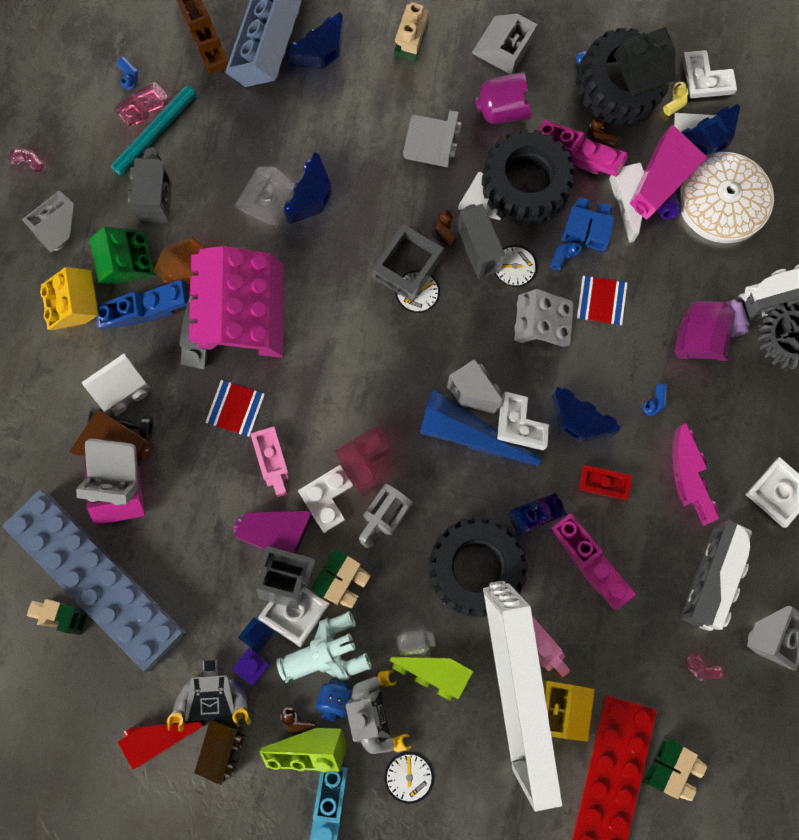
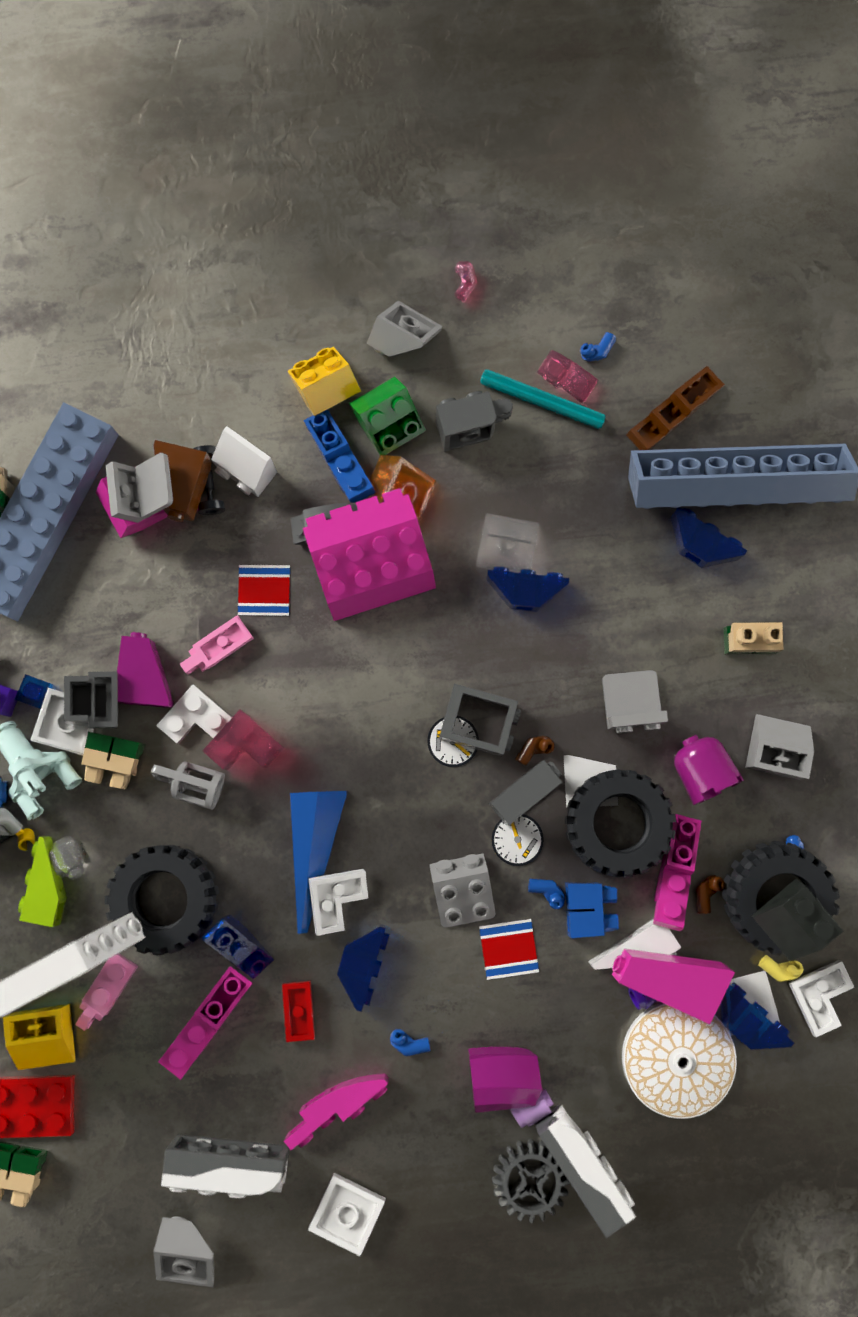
camera: 75 degrees right, 5 degrees up
light grey slope [447,359,503,414] -> none
clear pink arm [686,653,723,680] -> none

